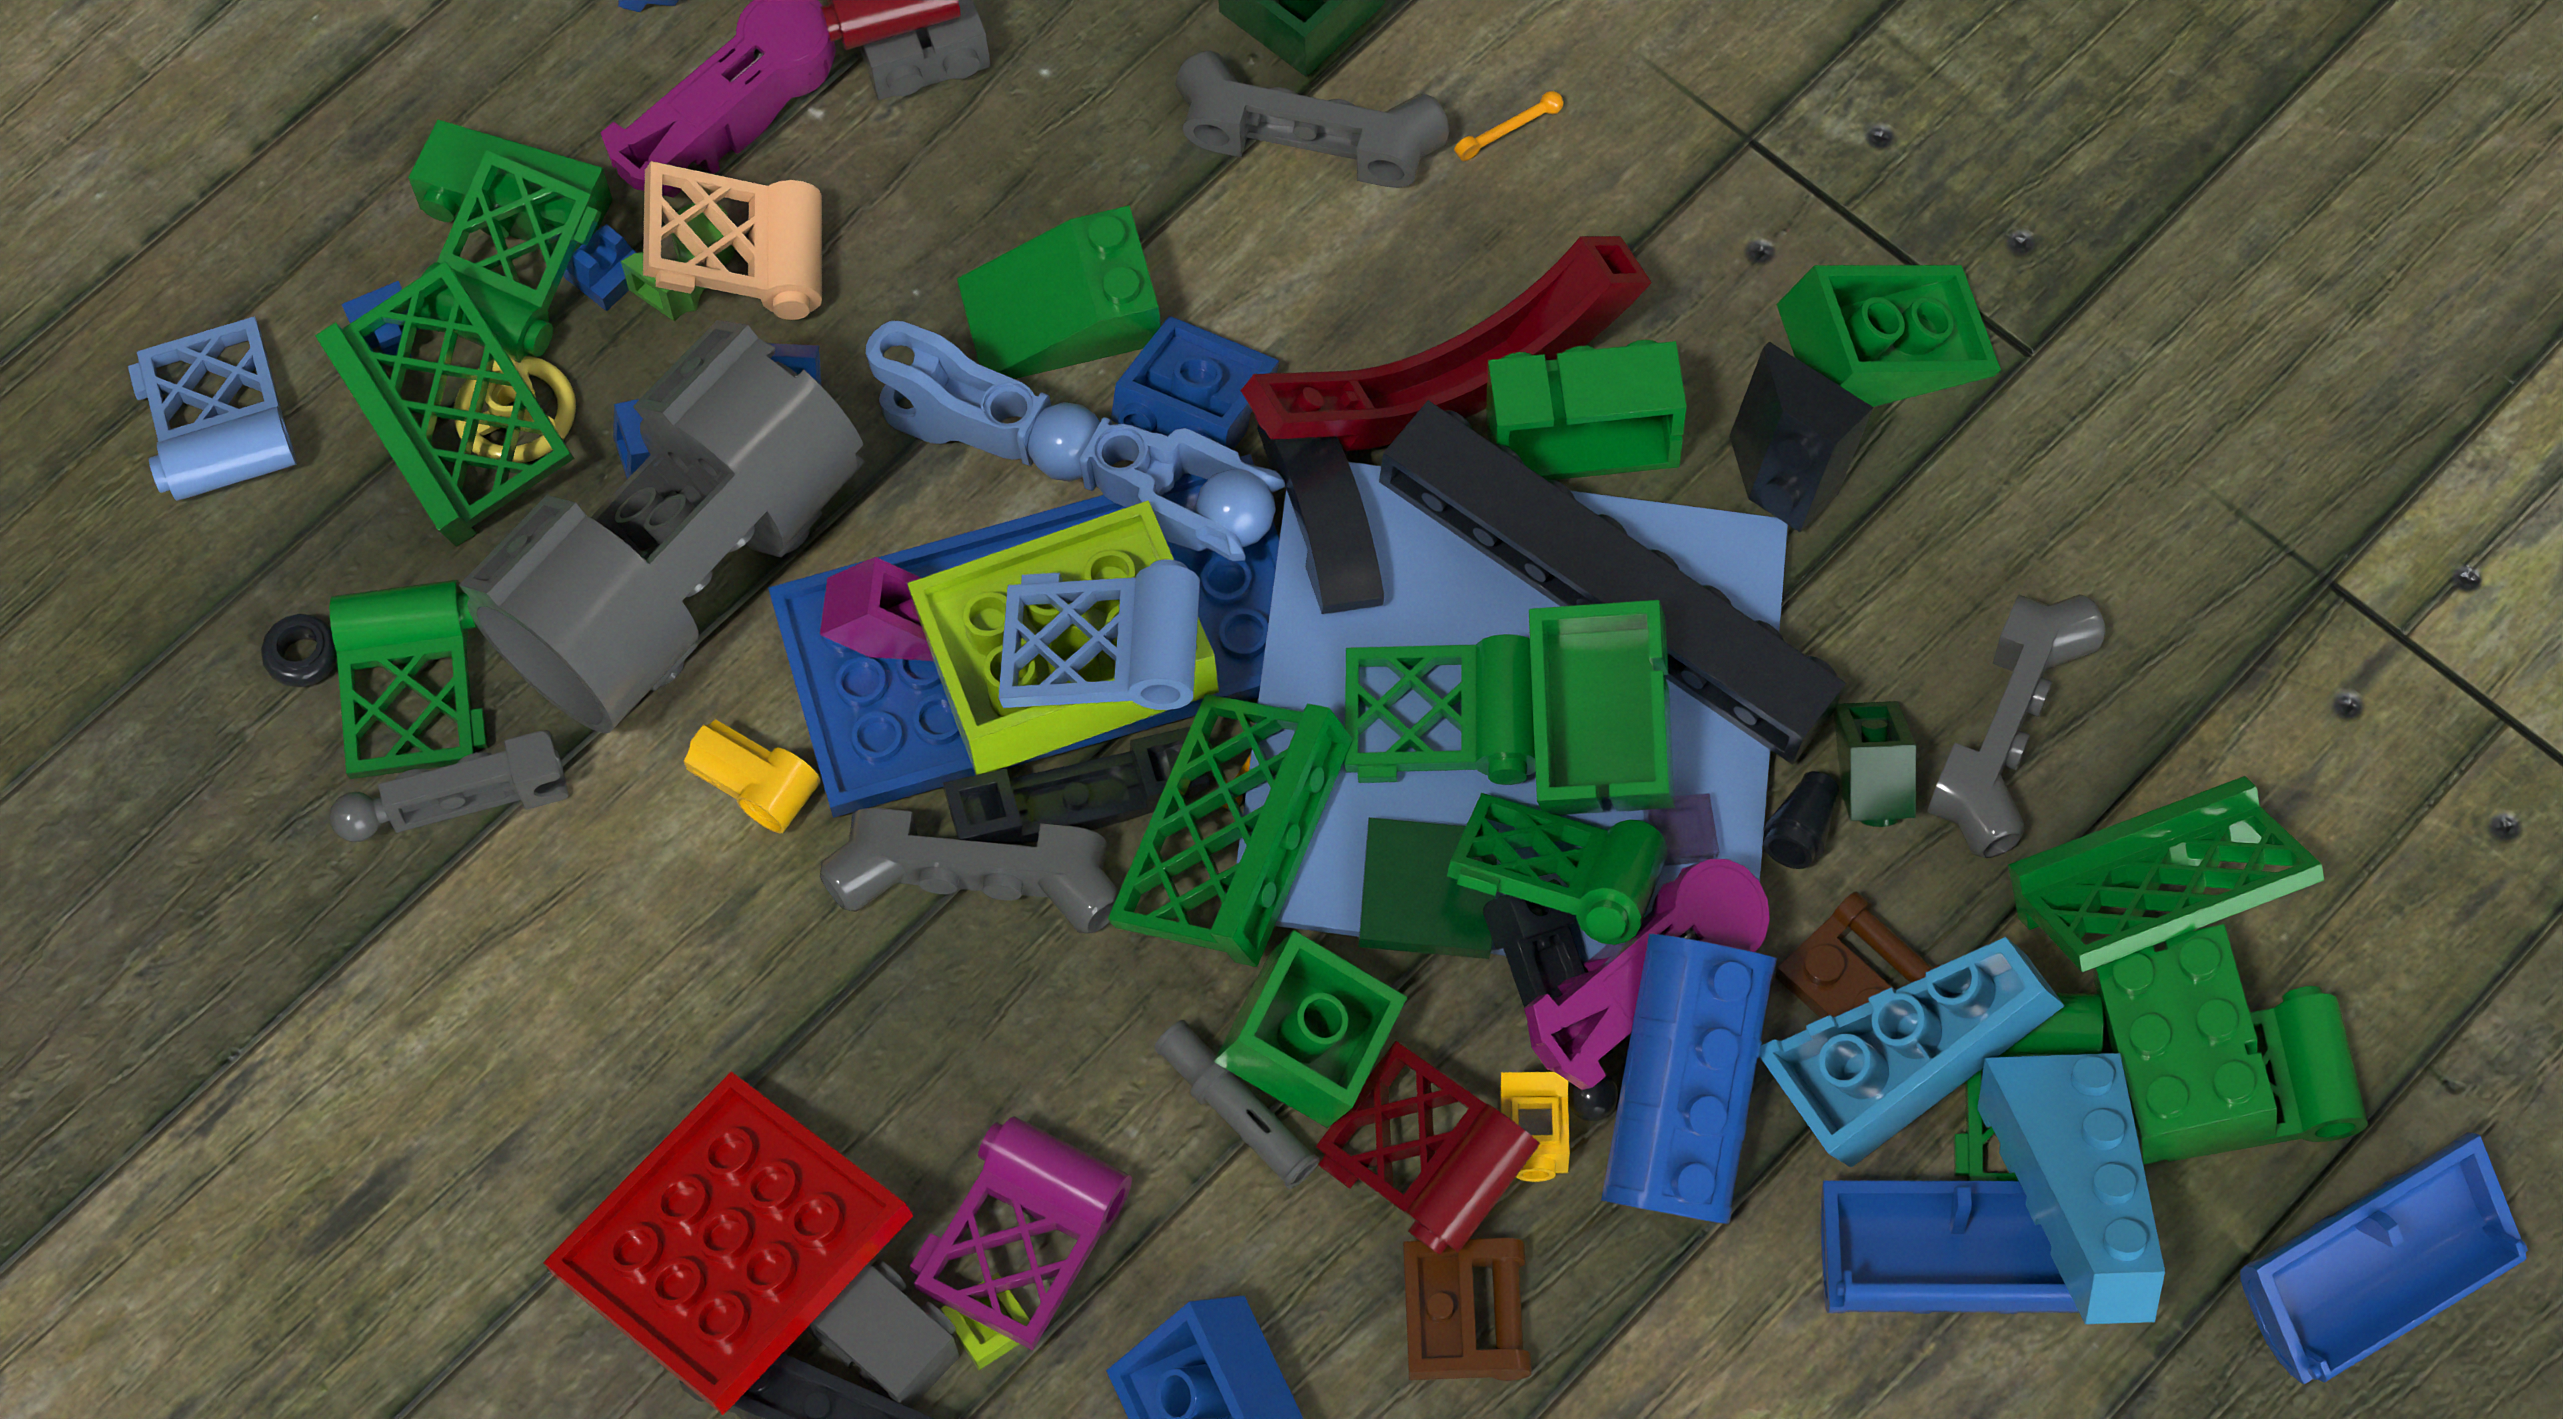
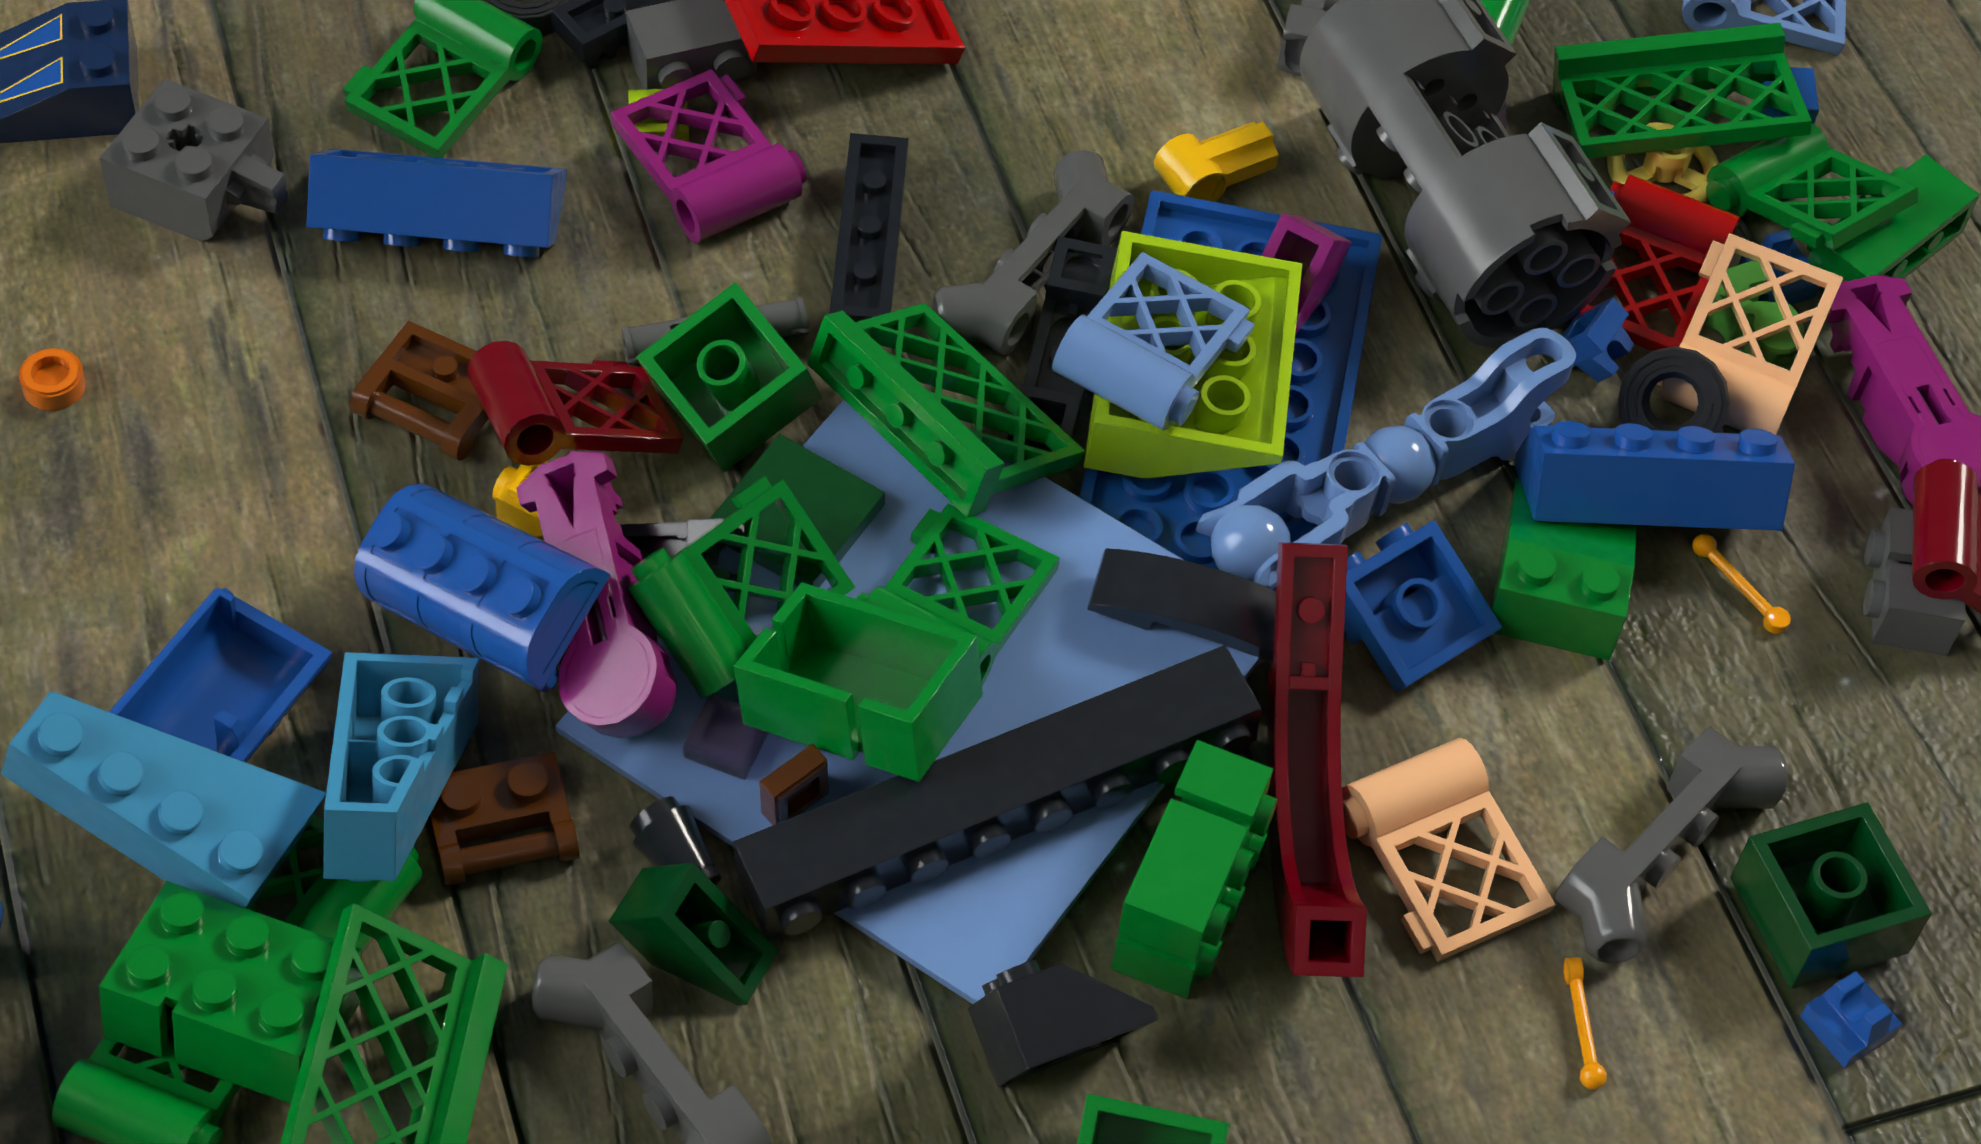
camera: 110 degrees right, 10 degrees down
none -> reddish brown tile [759,743,829,825]
none -> black gear [829,133,909,322]
none -> light nougat piece [1342,738,1556,962]
none -> blue slope [1514,421,1795,531]
none -> red piece [1571,175,1740,351]
none -> black tyre [1618,346,1730,433]
none -> light orange hinge [1692,533,1791,634]

